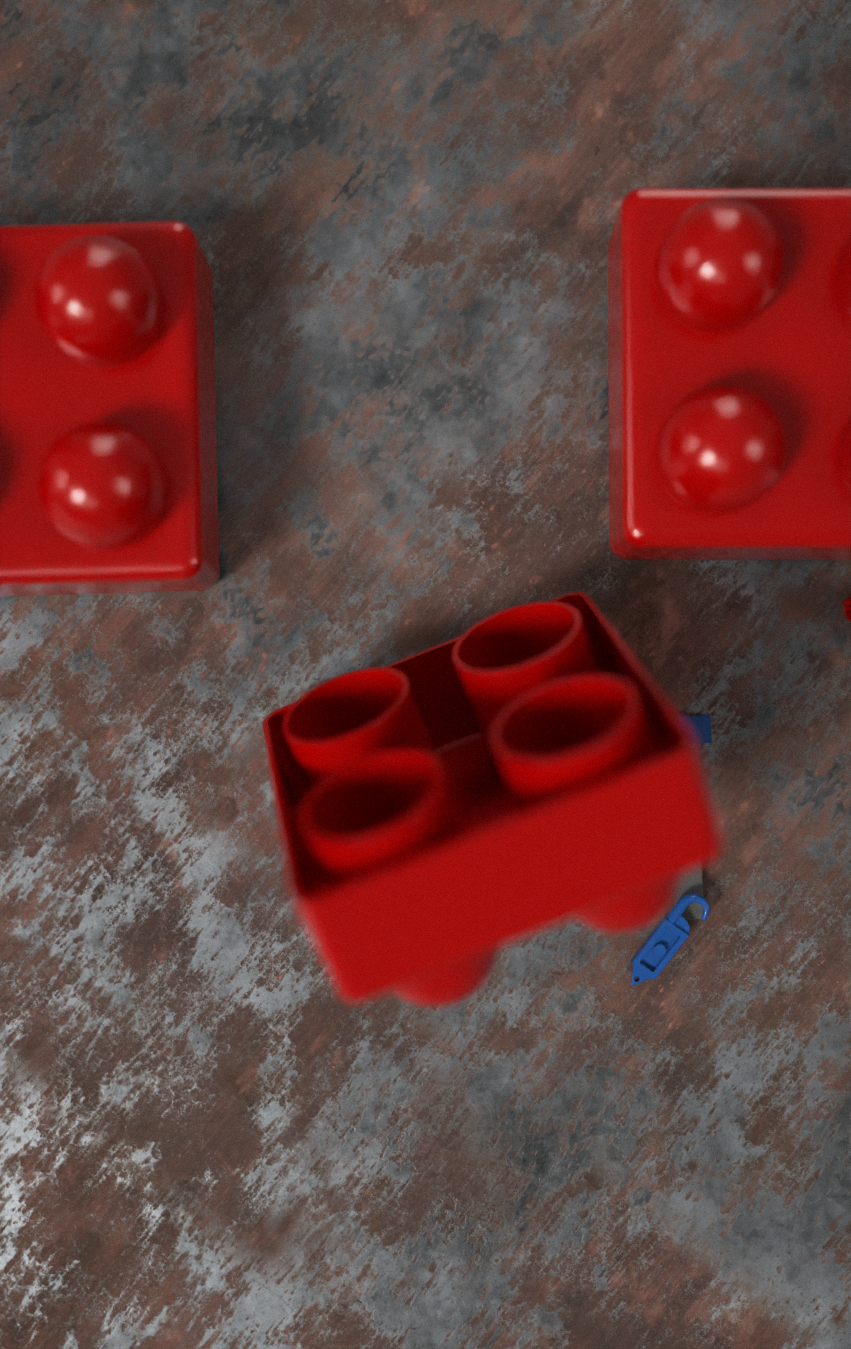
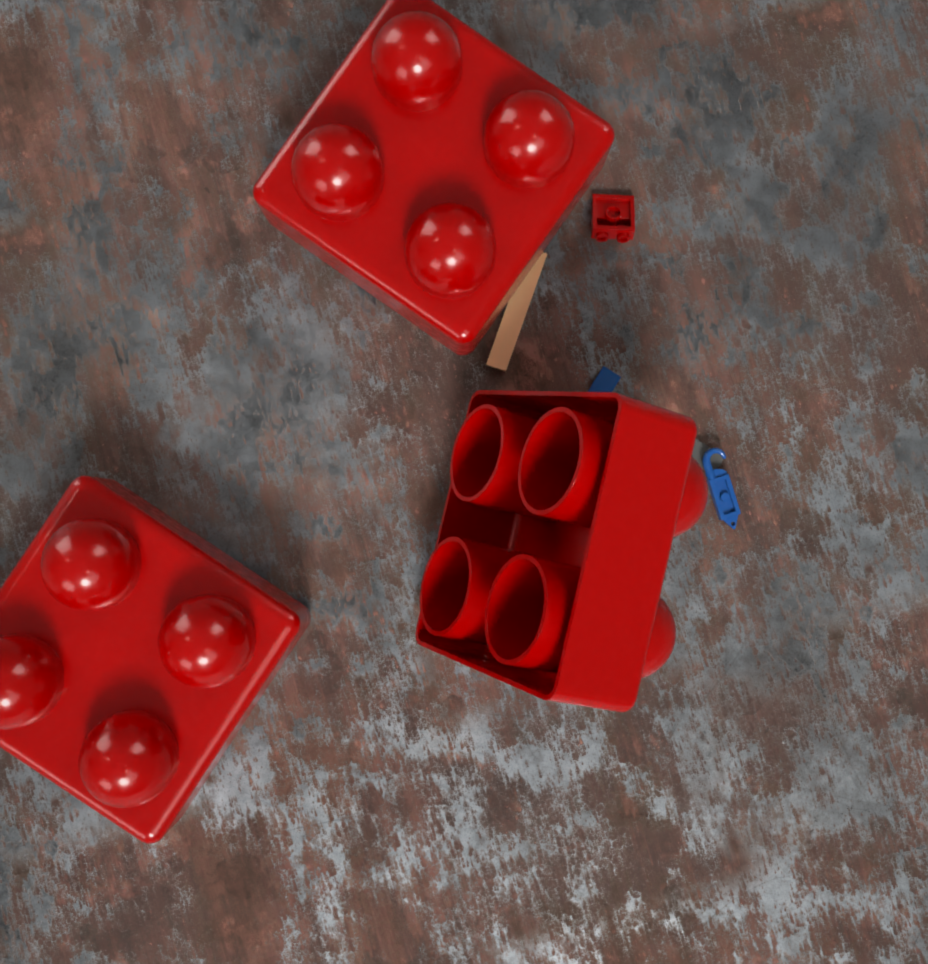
camera: 70 degrees left, 0 degrees up
none -> light nougat tile [486,252,547,372]

